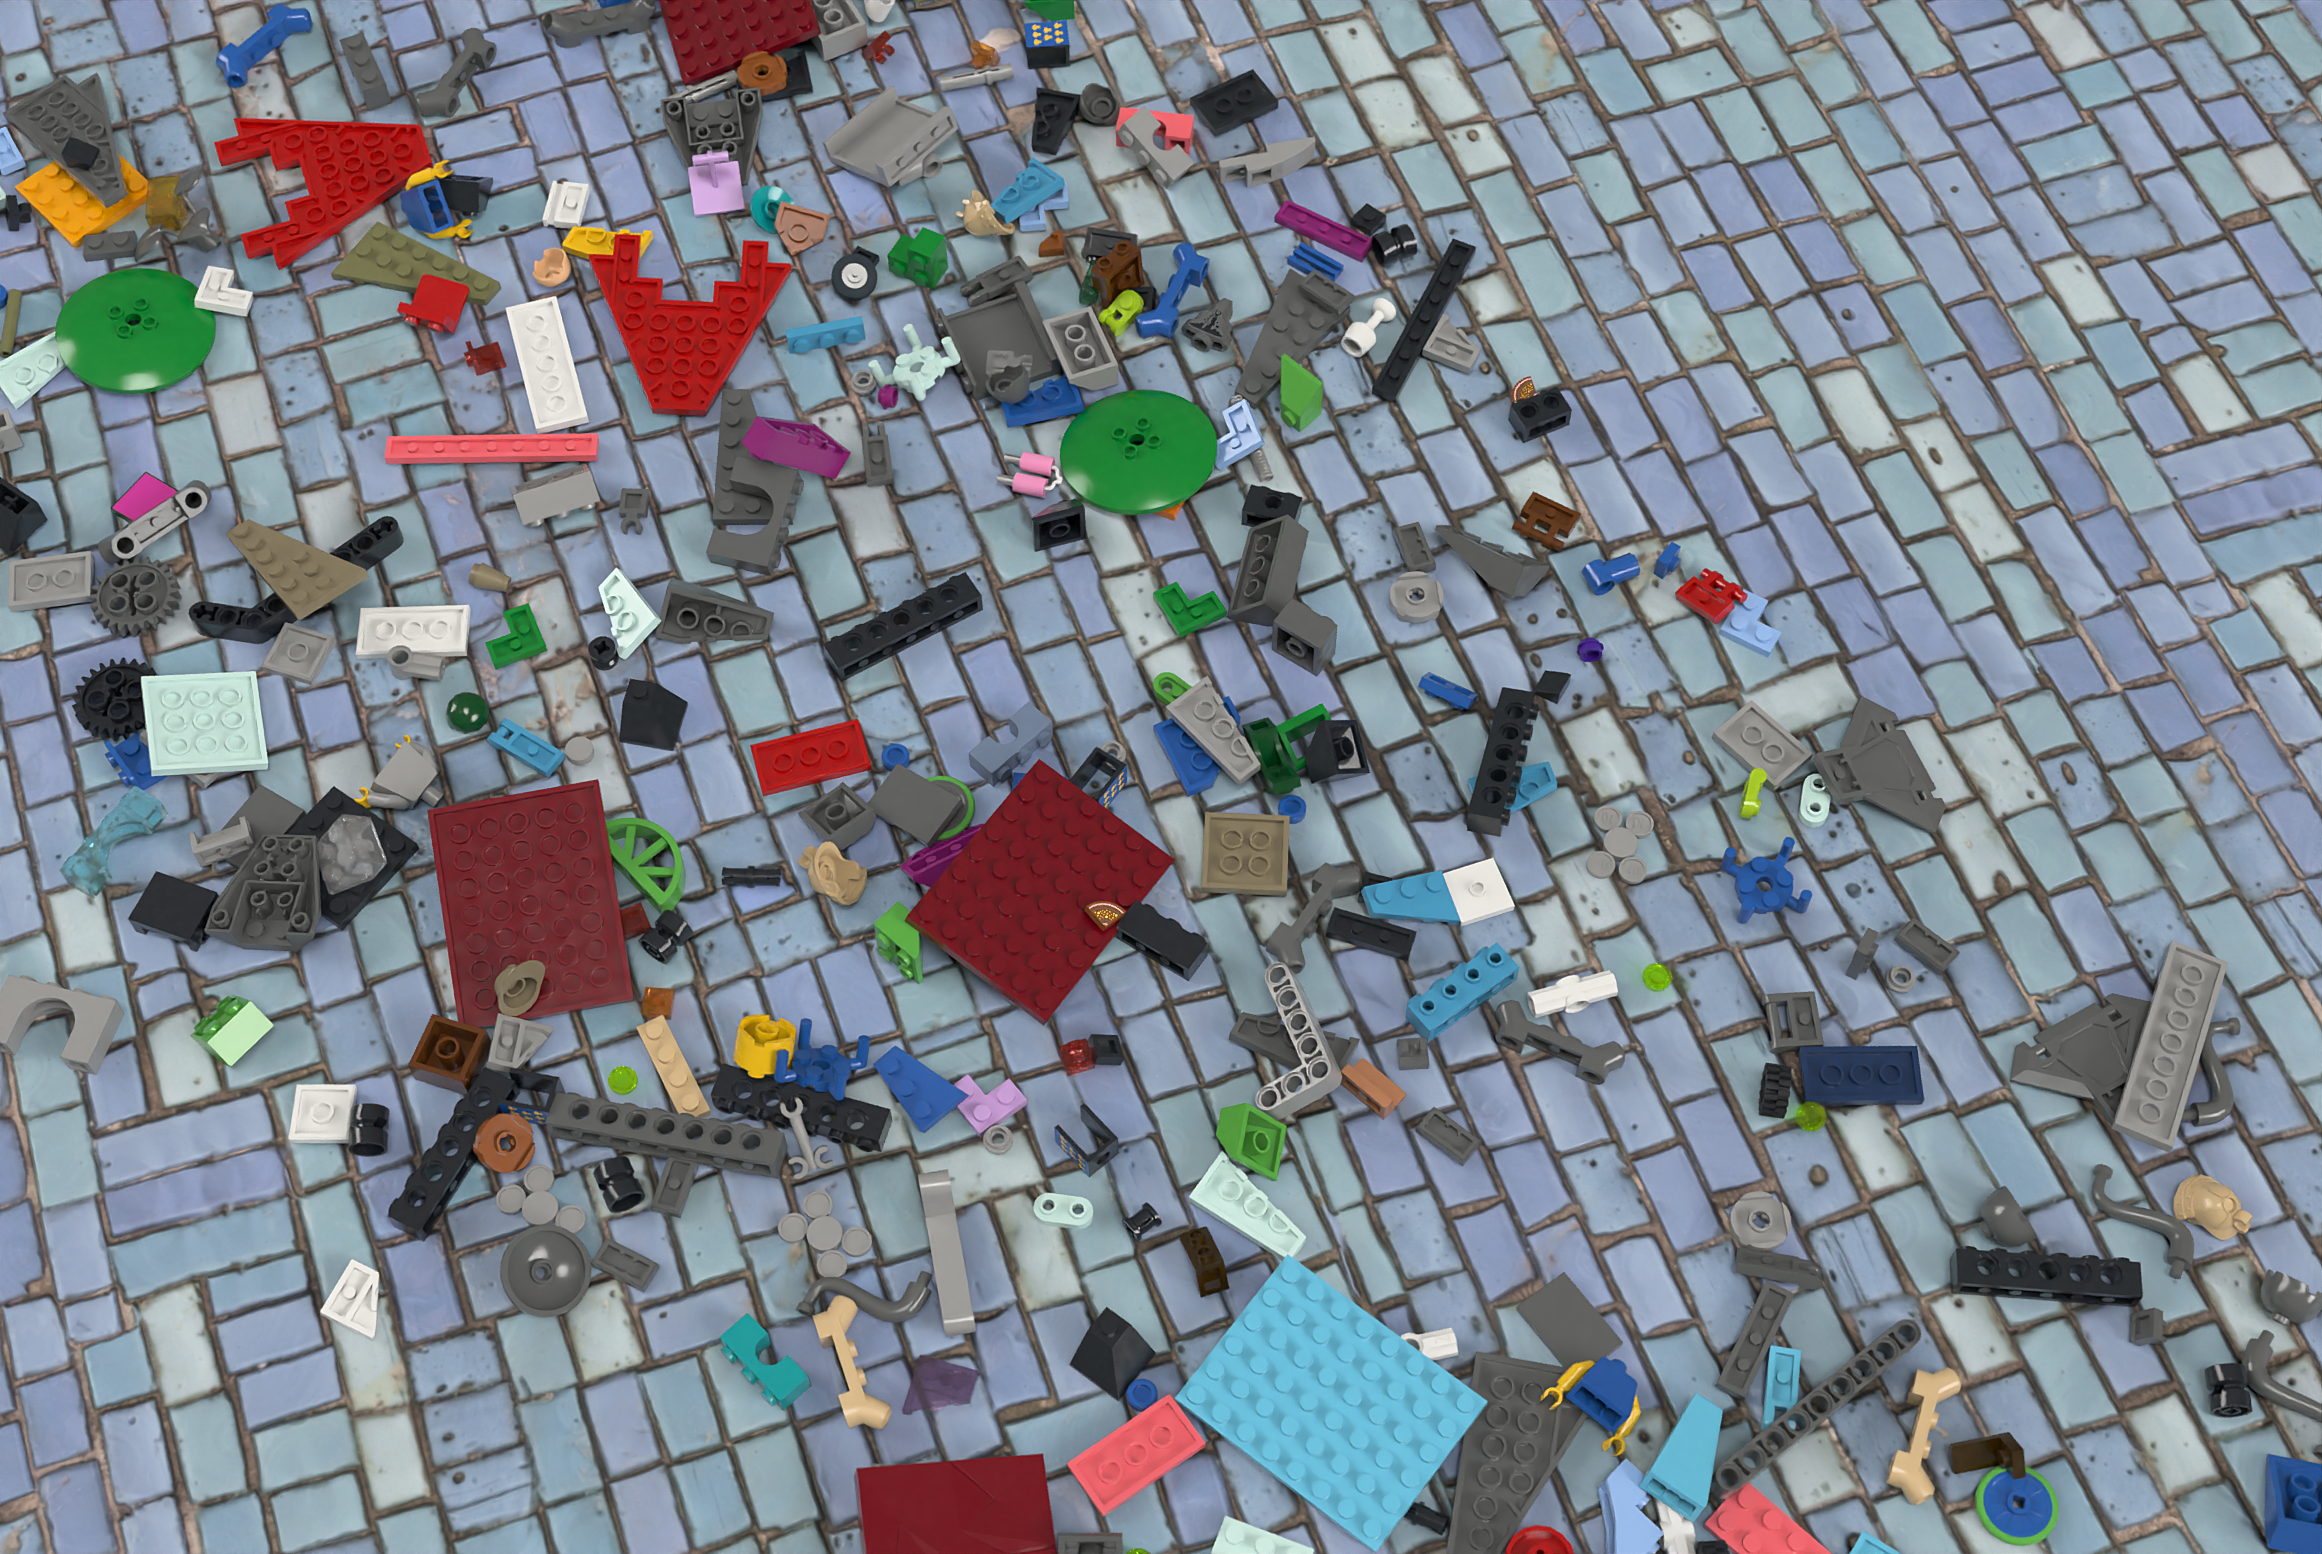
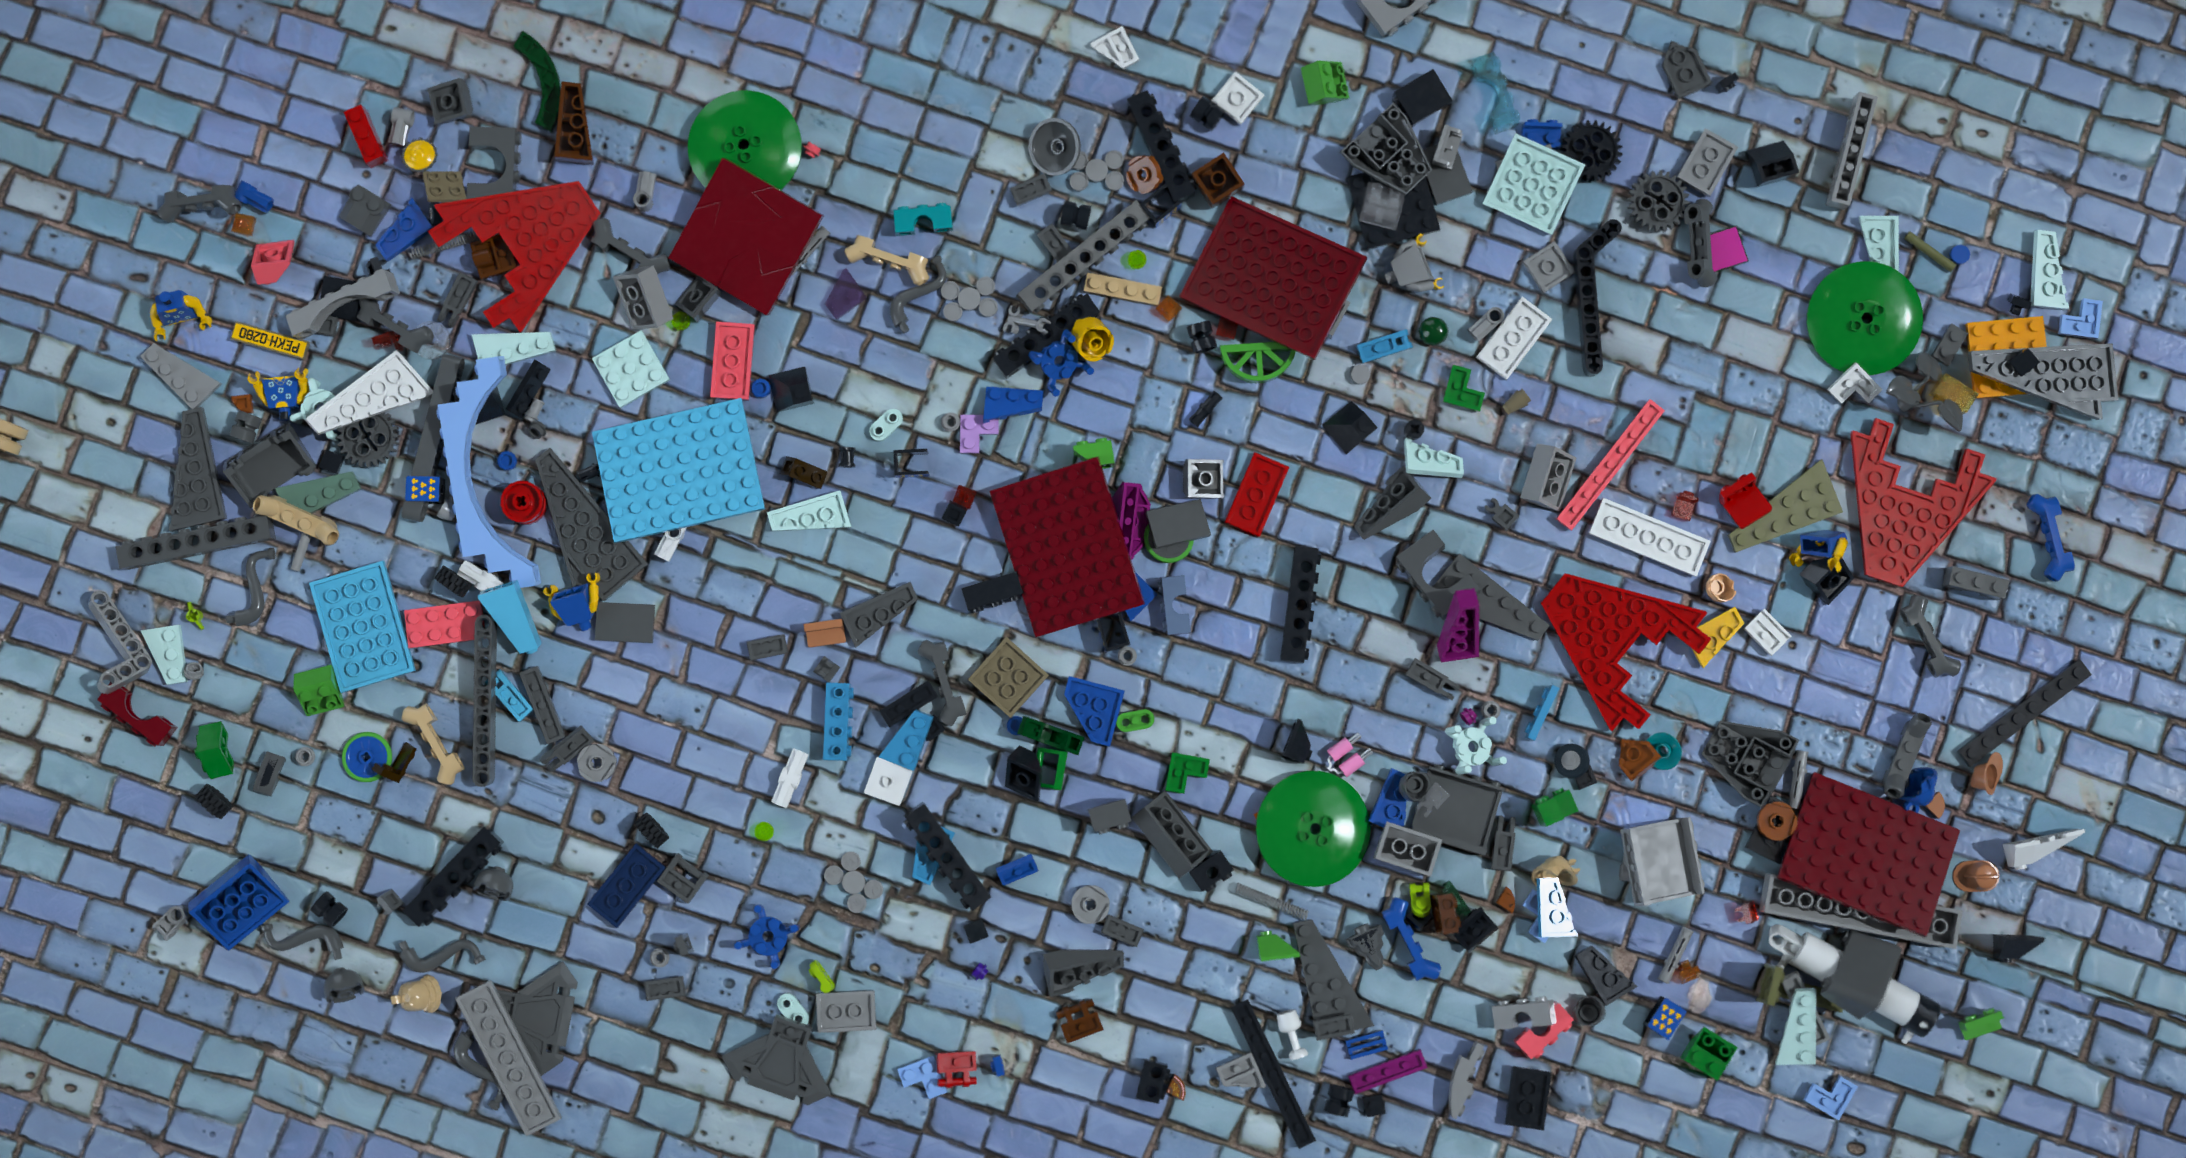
camera: 130 degrees right, 25 degrees up
dark tan wing [225,519,369,621] -> none
light grey wing [486,1013,553,1073] -> none
dark tan piece [494,960,545,1016] -> none
lavender plate [688,150,745,217] -> none
tan helmet [797,841,867,906] -> none
blue tile [882,744,910,772] -> none
light grey beam [918,1169,976,1337] -> none
dark orange tile [1085,901,1126,931] -> none
light grey wing [1166,676,1260,786] -> none
light blue plate [1215,399,1265,470] -> none
bright green slope [1216,1103,1287,1181] -> none
light grey beam [1255,962,1342,1120] -> none
dark grey plate [1495,1000,1625,1085] -> none
blue piece [1582,553,1640,595] -> none
clear neon green plate [1796,1102,1826,1132] -> none

